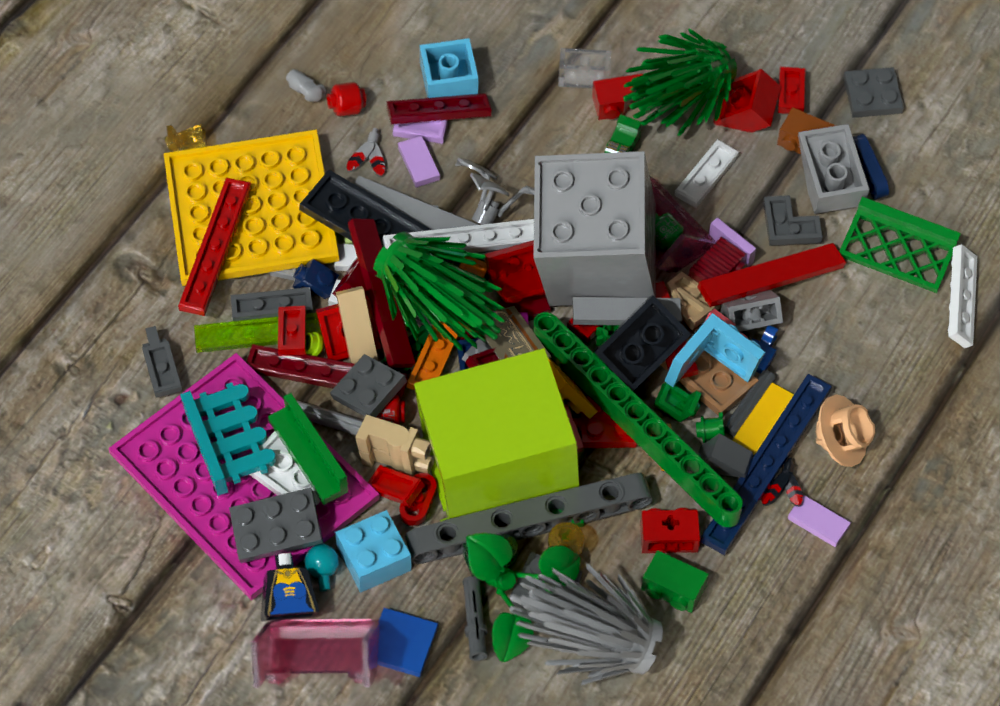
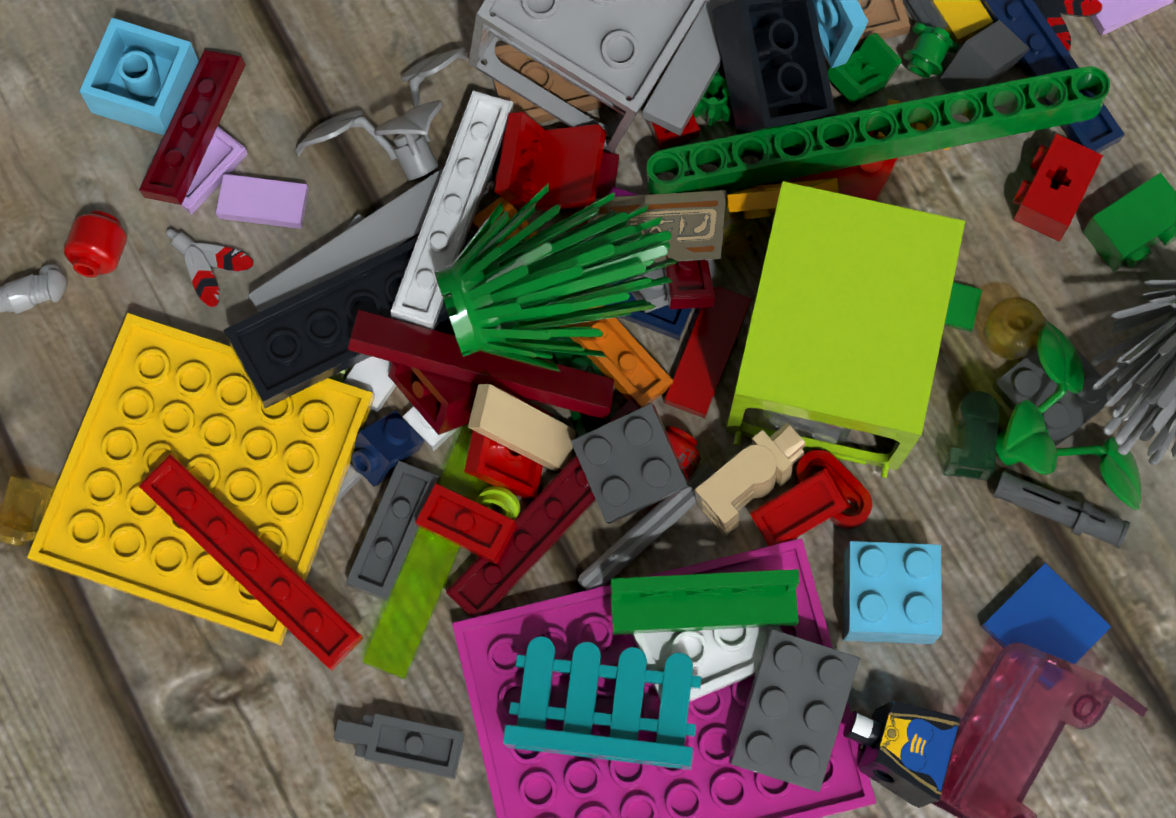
camera: 60 degrees left, 15 degrees up
teal piece [305,543,339,591] -> none
dark grey beam [405,473,653,564] -> none

